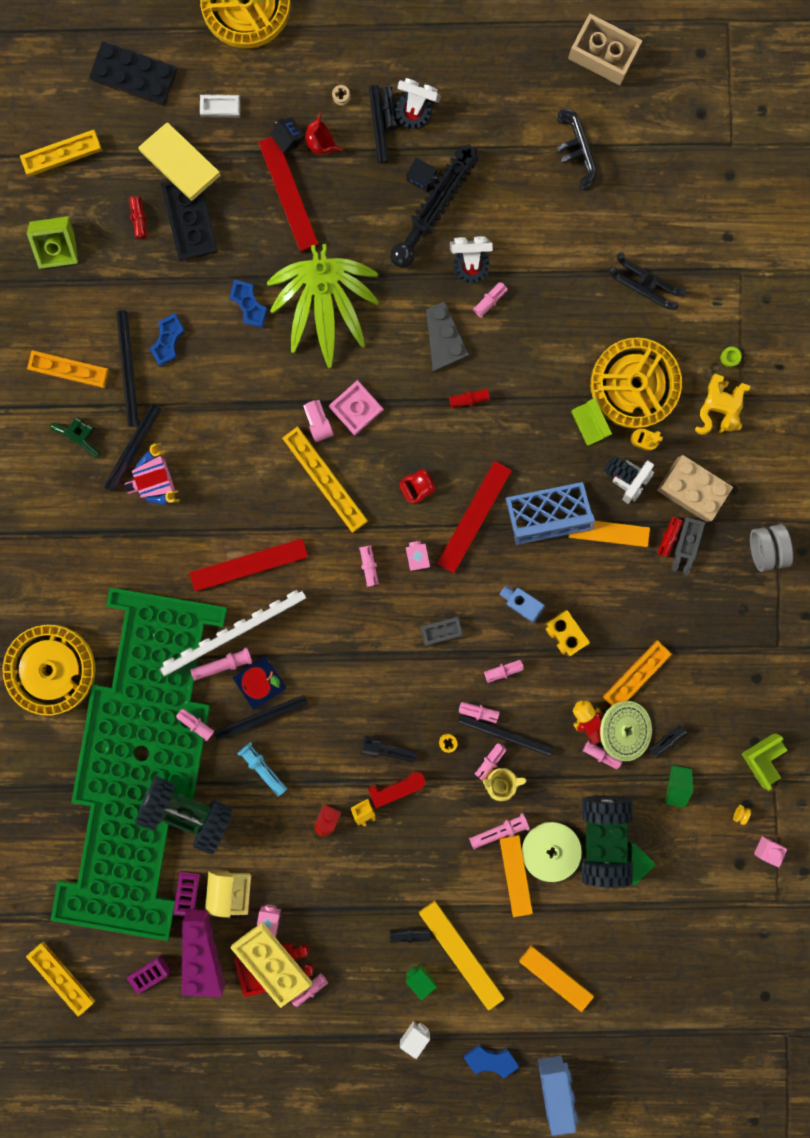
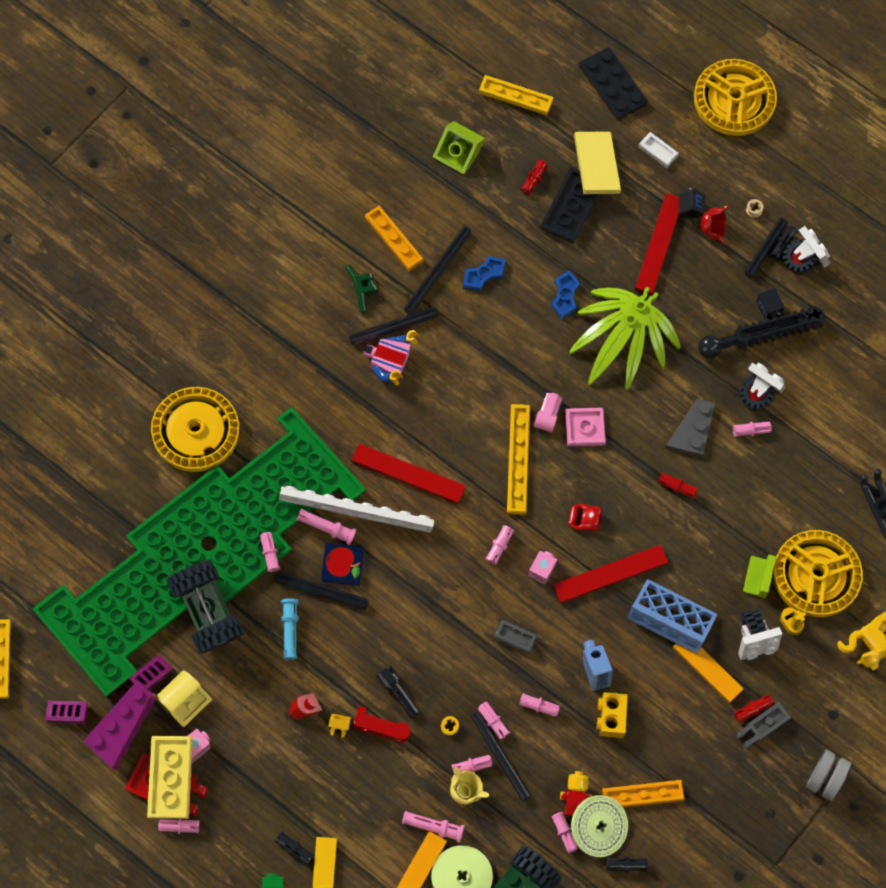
camera: 35 degrees right, 20 degrees down
tan brick [656,455,733,522] -> none

